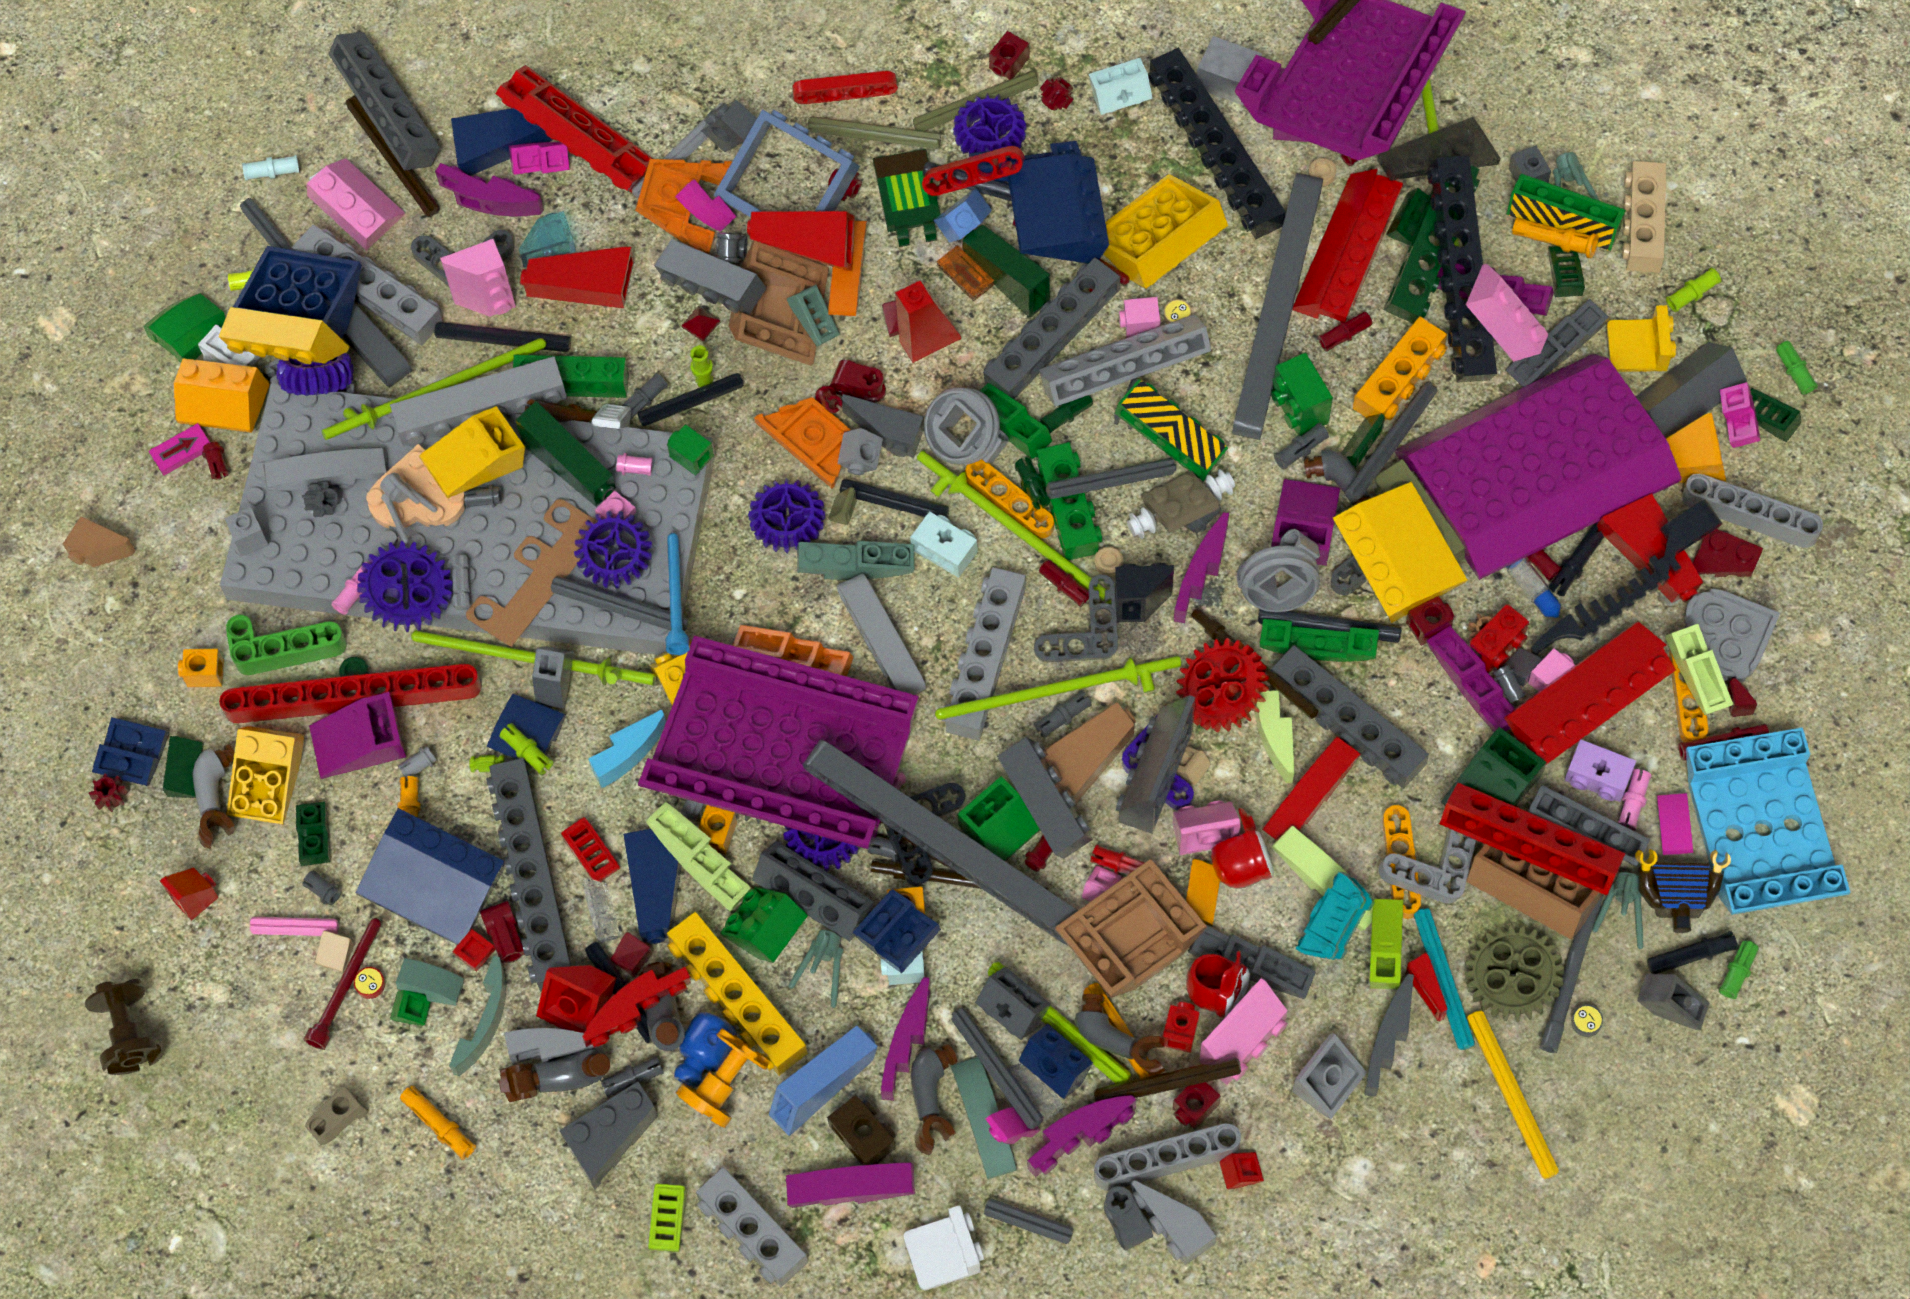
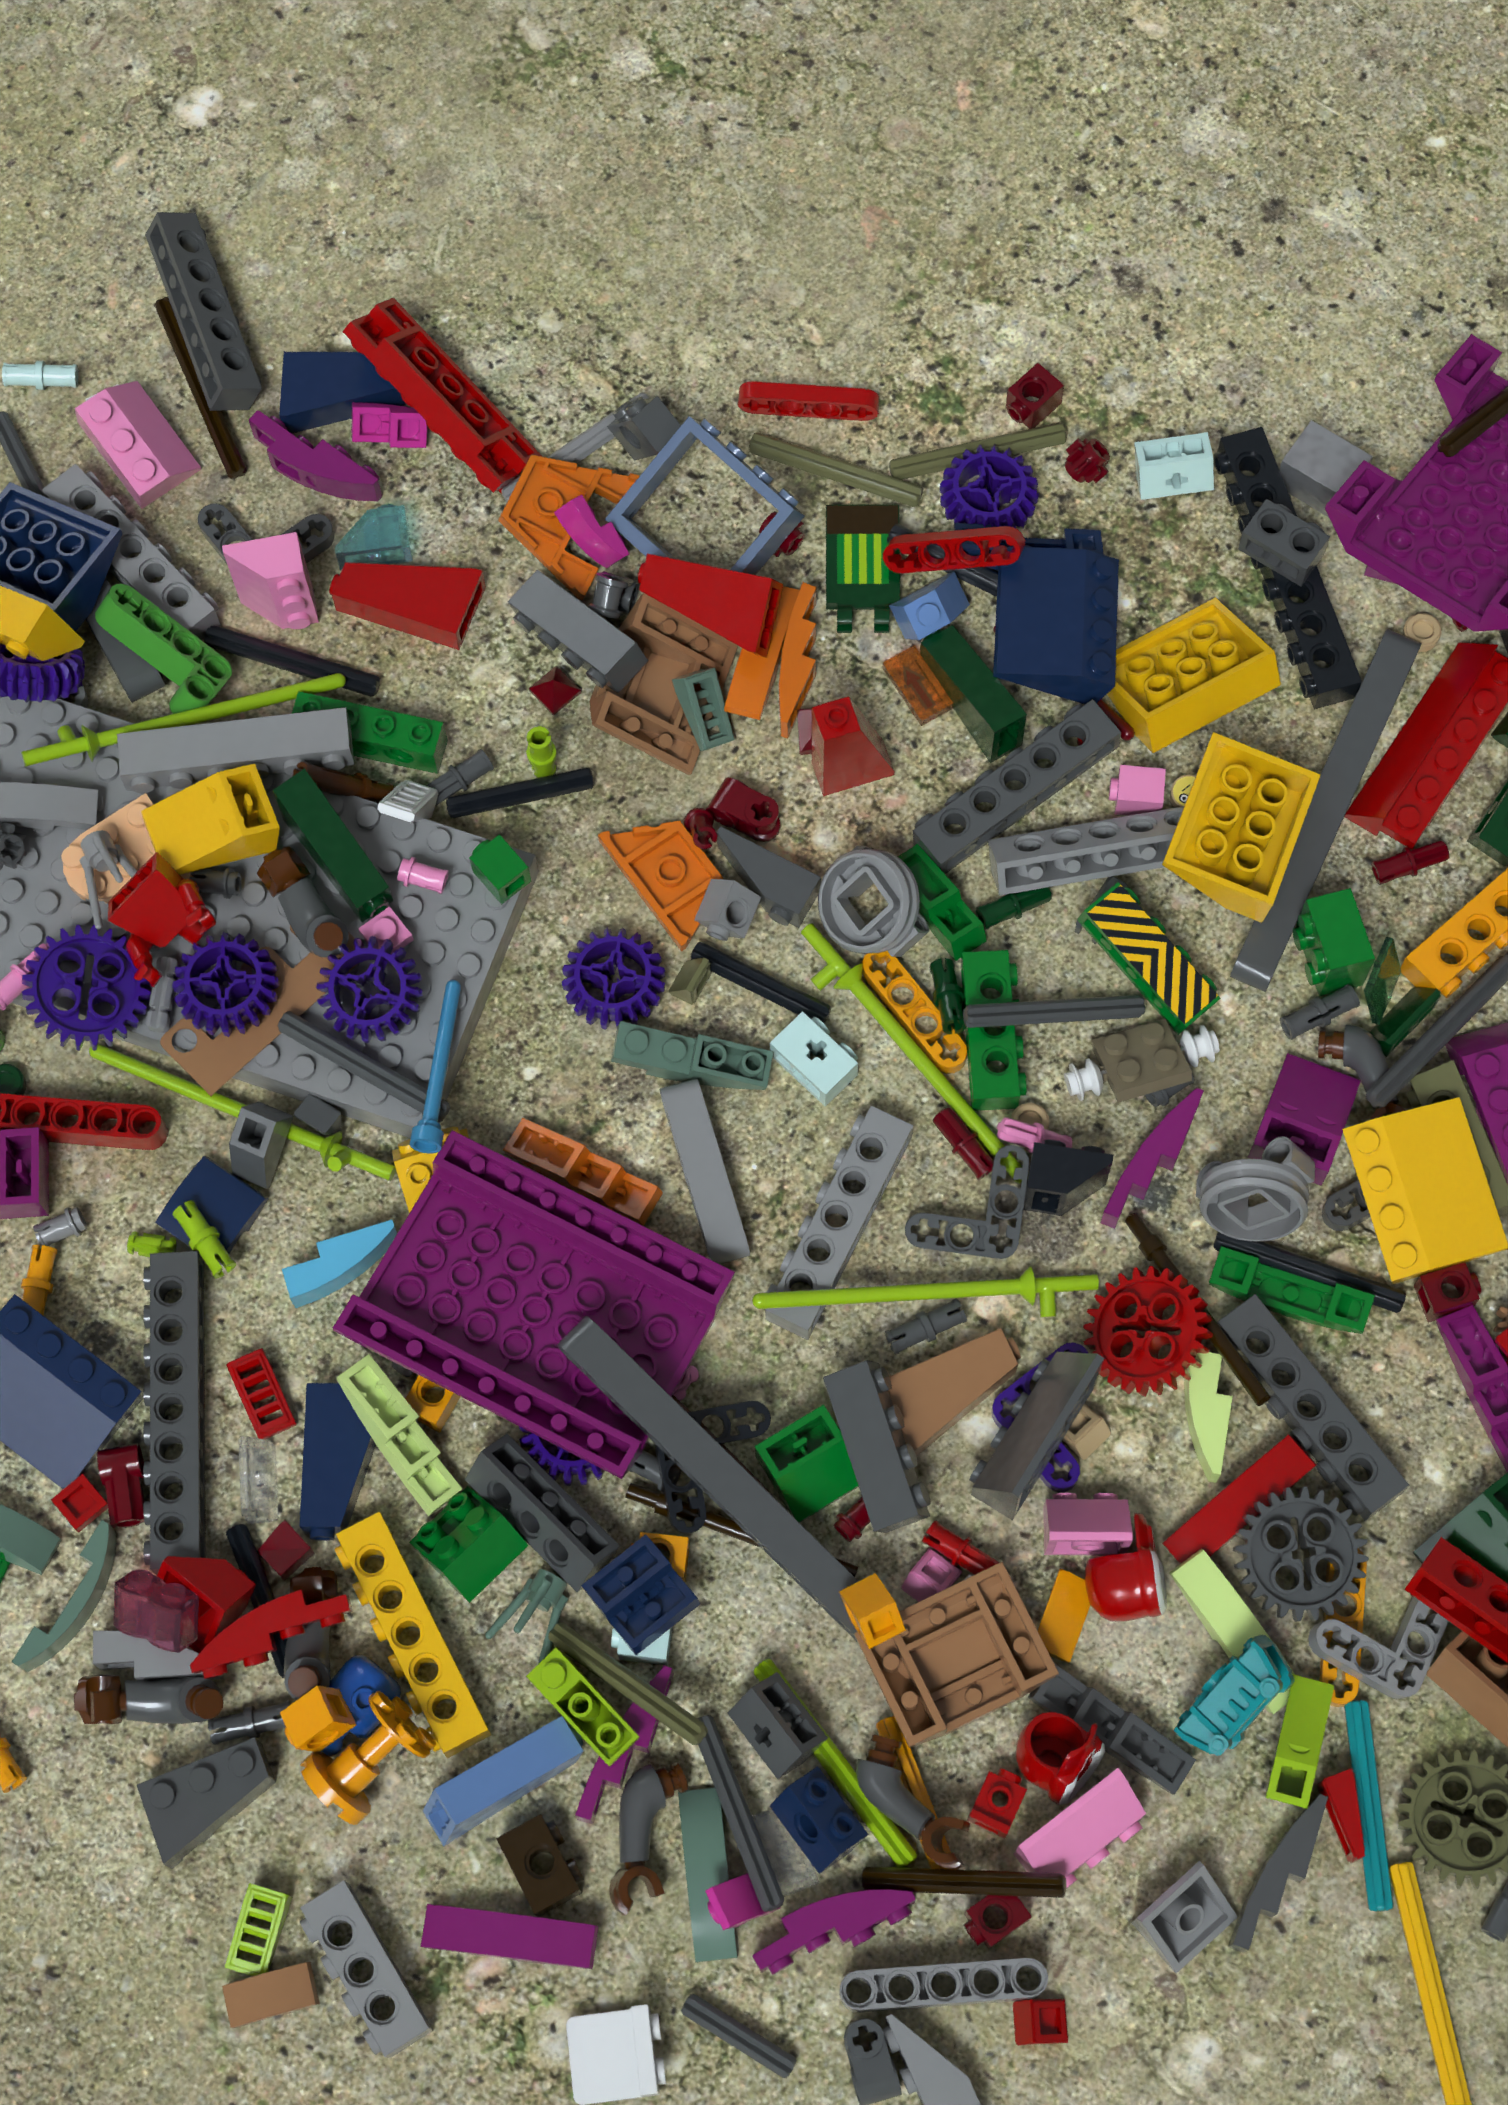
camera: 10 degrees right, 5 degrees up
none -> bright green beam [95,584,232,714]
none -> red torso [108,852,216,988]
none -> clear pink brick [114,1570,199,1653]
none -> dark purple gear [172,932,280,1037]
none -> medium nougat slope [222,1962,320,2028]
none -> piece [257,846,349,957]
none -> light orange brick [280,1685,356,1752]
none -> dark grey slope [294,1094,342,1135]
none -> lime slope [526,1647,640,1767]
none -> olive axle [548,1622,708,1745]
none -> orange slope [779,582,816,739]
none -> light orange brick [839,1573,906,1649]
none -> bright pink axle [997,1117,1072,1153]
none -> yellow slope [1162,732,1321,923]
none -> dark grey gear [1233,1487,1369,1622]
none -> dark grey brick [1238,499,1330,587]
none -> clear green piece [1364,937,1401,1025]

